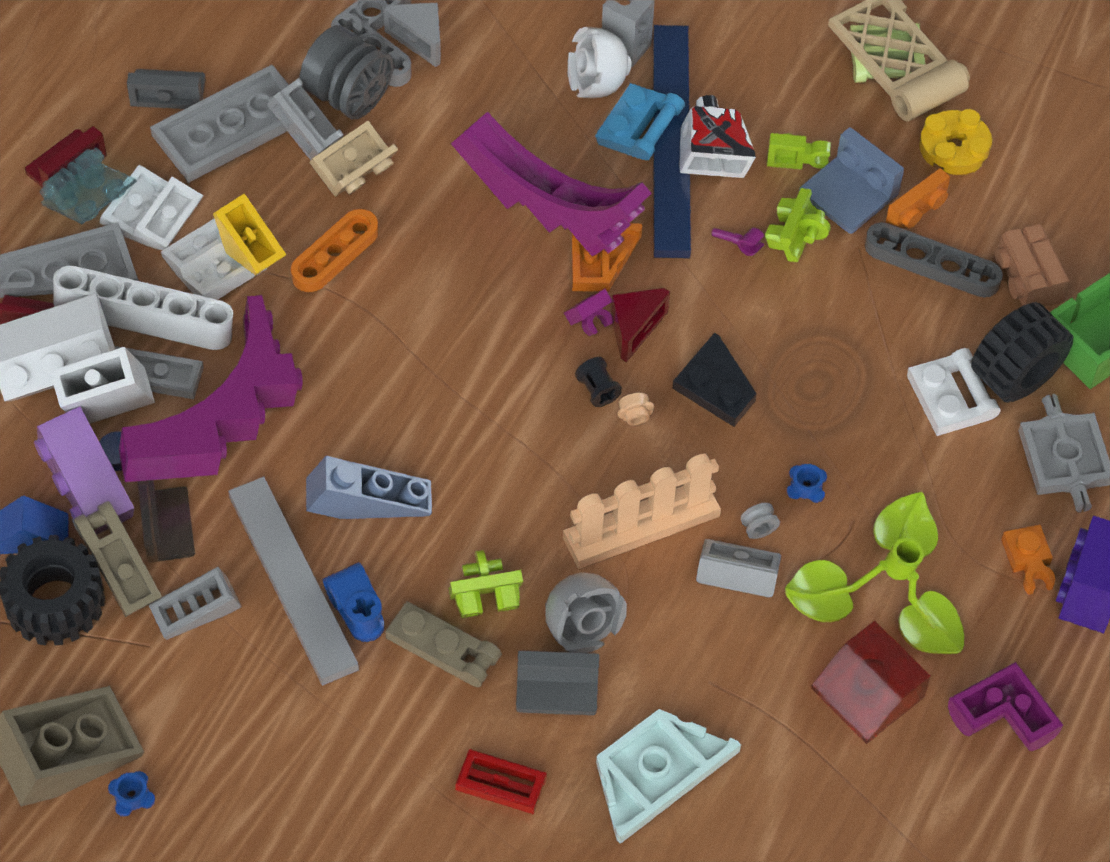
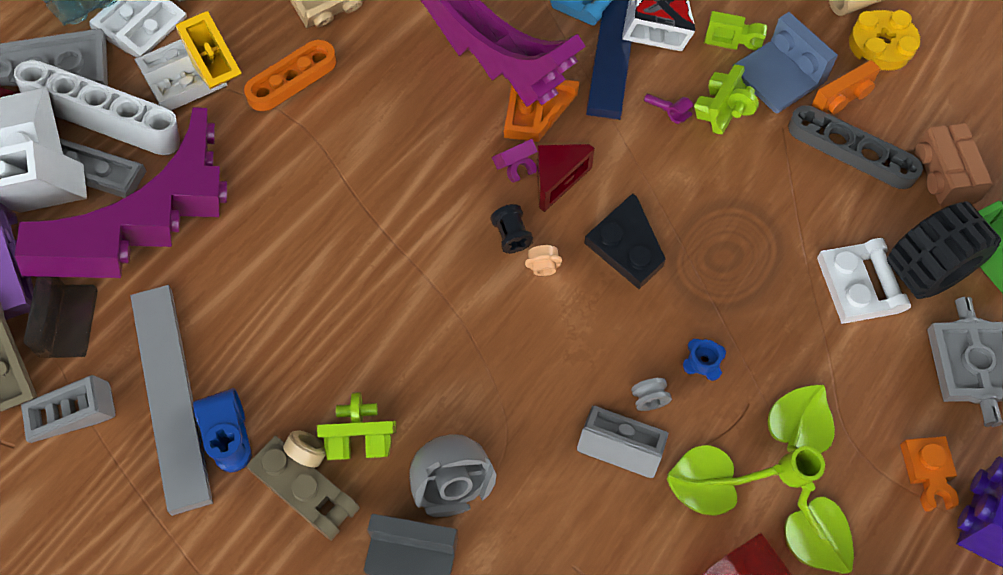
camera: 10 degrees right, 5 degrees up
sand blue slope [306,456,432,519] -> none
light nougat fence [563,454,721,569] -> none
none -> tan tile [283,431,326,467]

